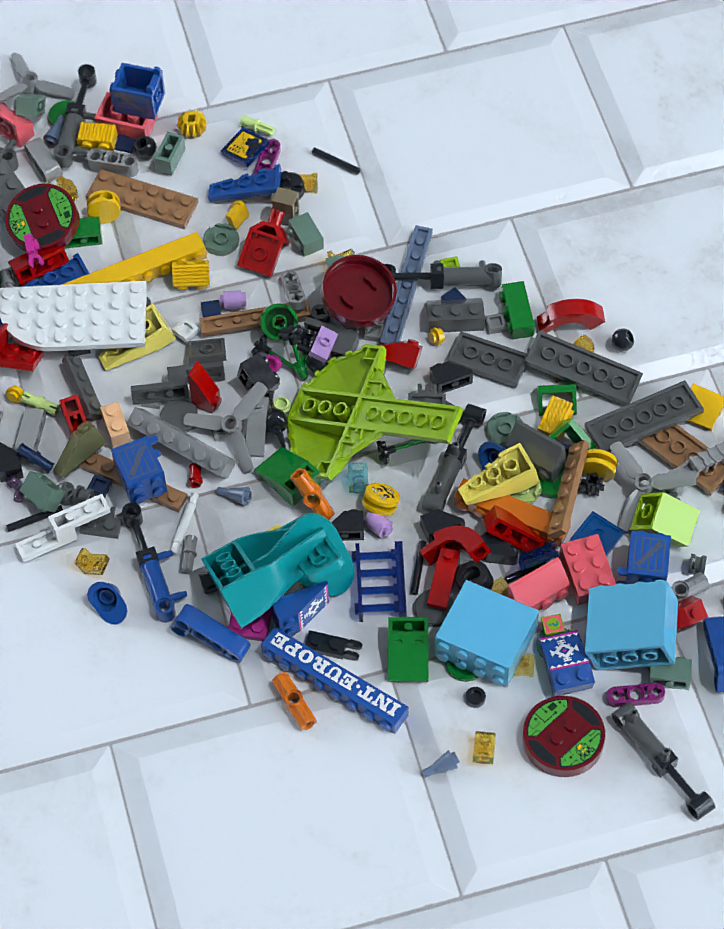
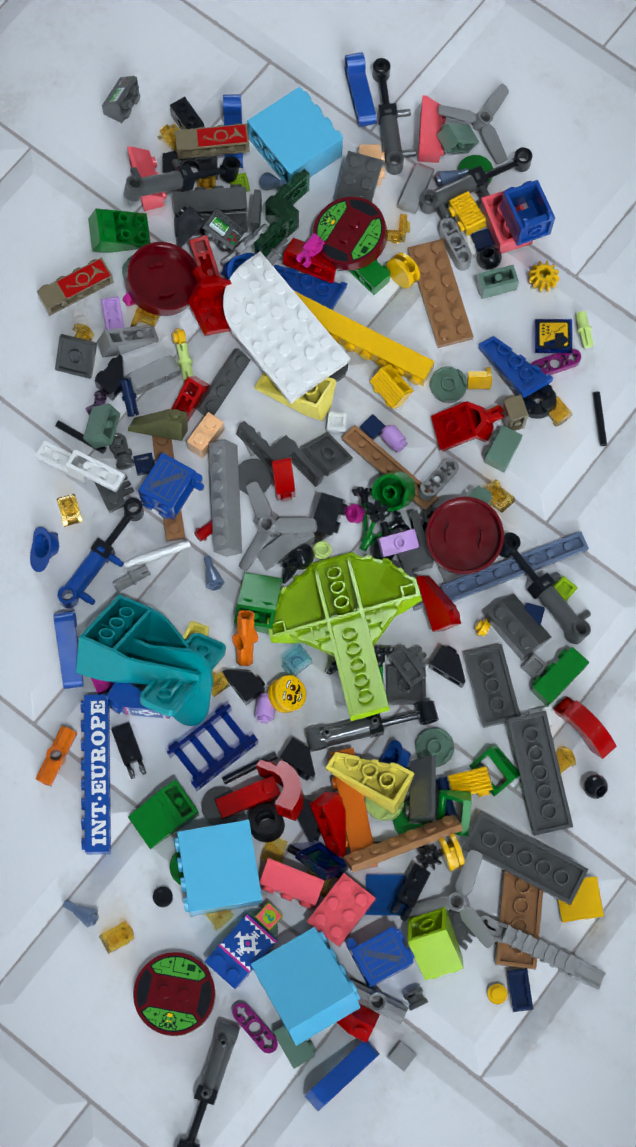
camera: 50 degrees right, 15 degrees up
none -> black hinge [390,863,431,921]

